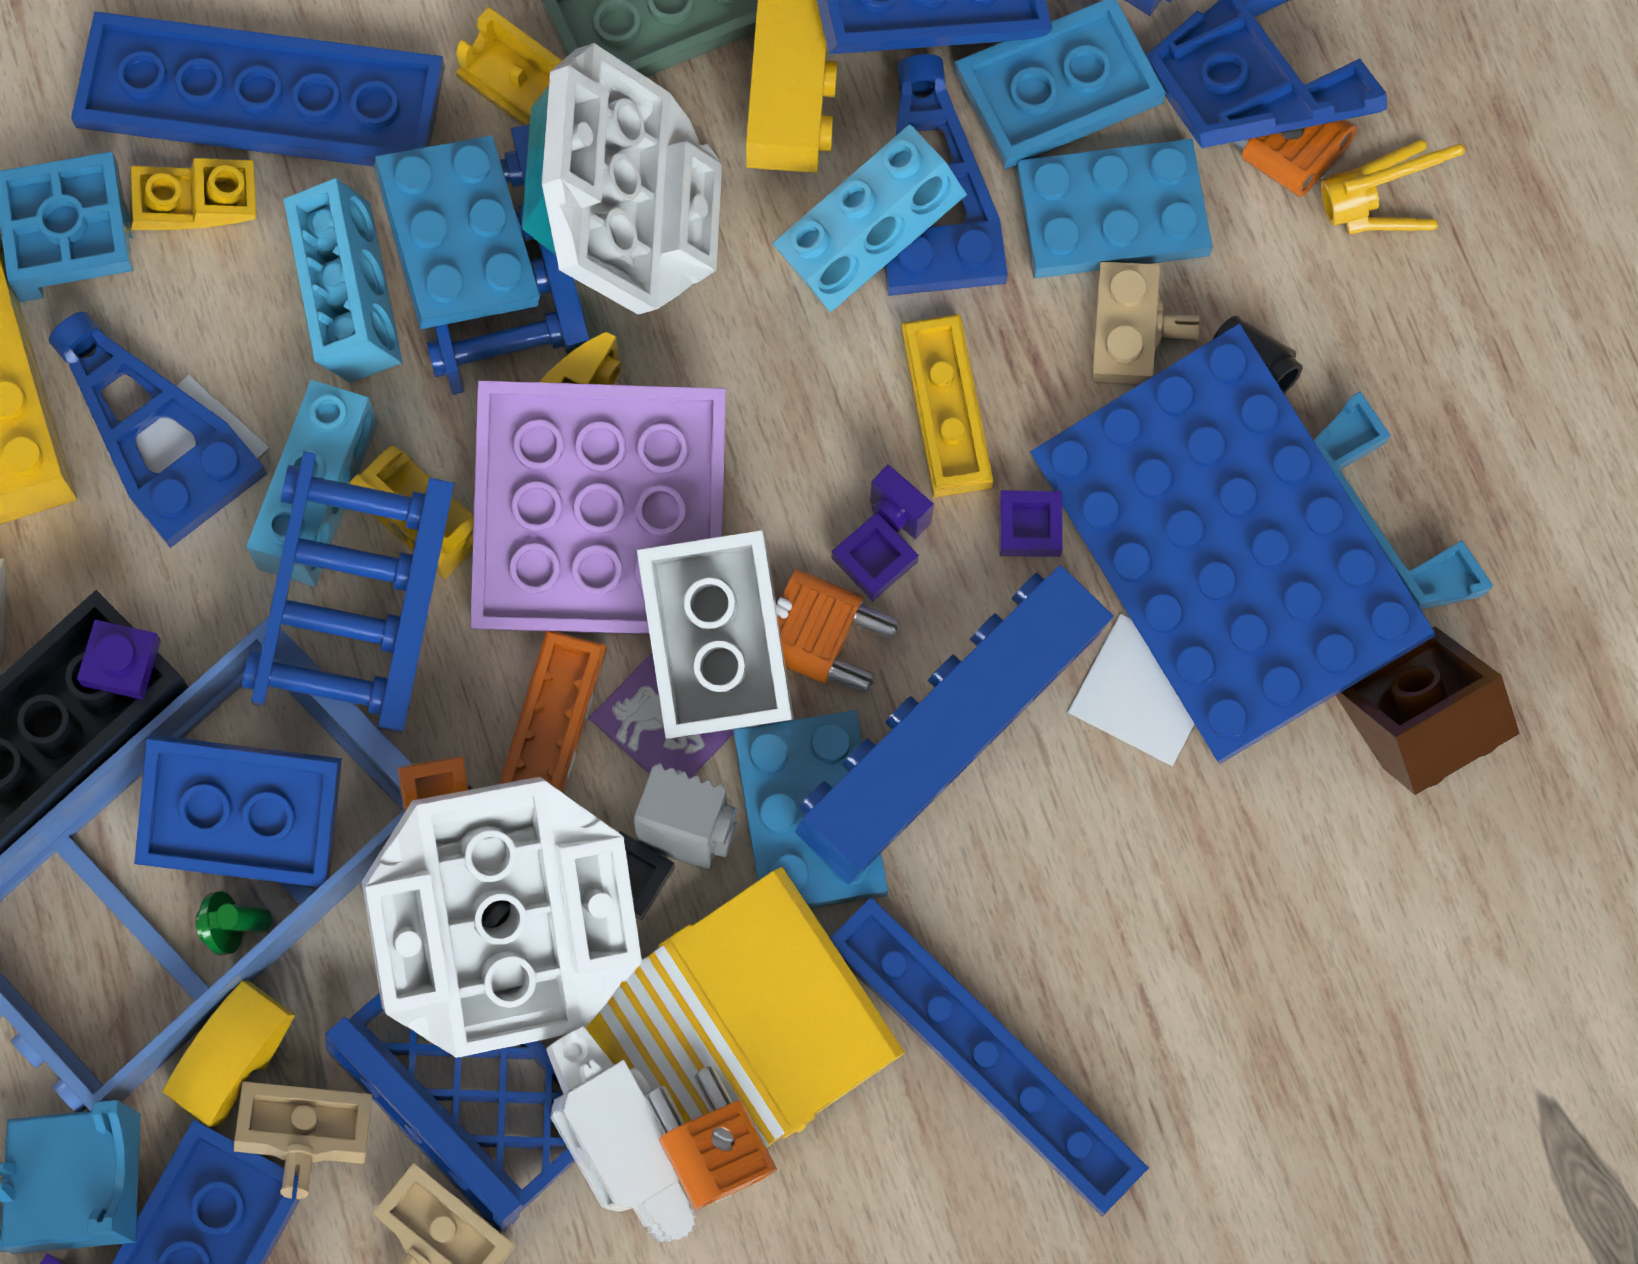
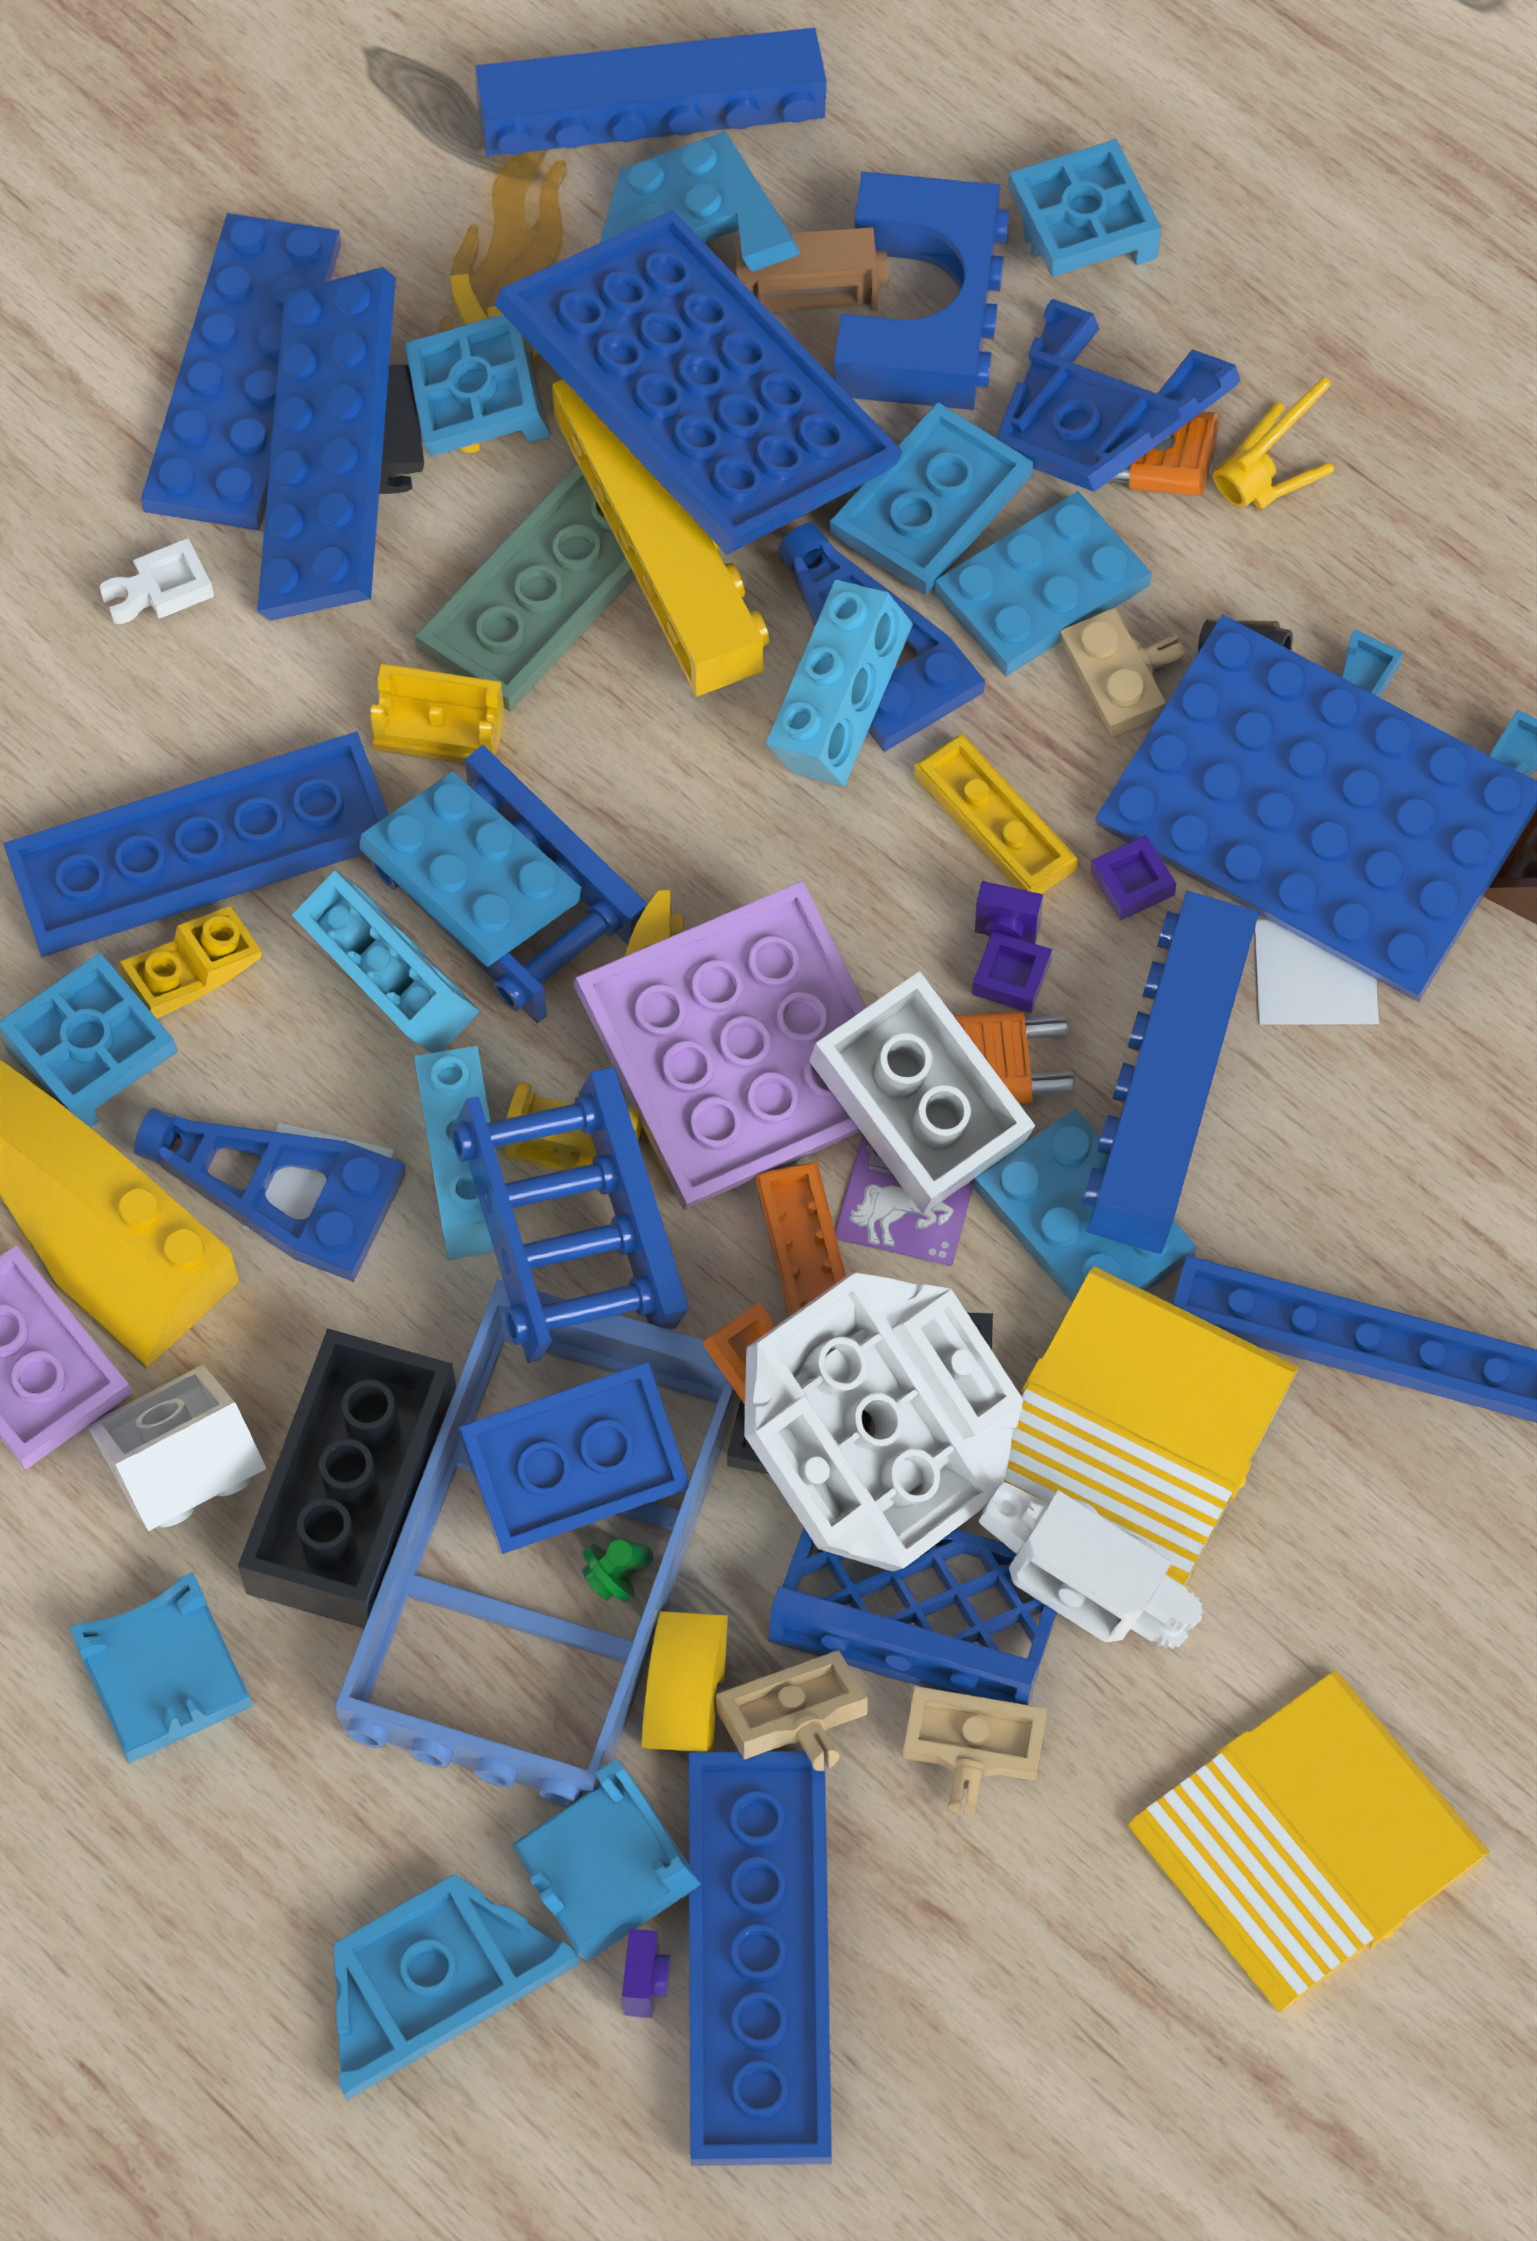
camera: 25 degrees left, 10 degrees down
dark purple plate [77,620,161,700] -> none
white piece [522,43,722,315] -> none
light grey brick [633,763,738,870] -> none
orange piece [646,1066,777,1210] -> none

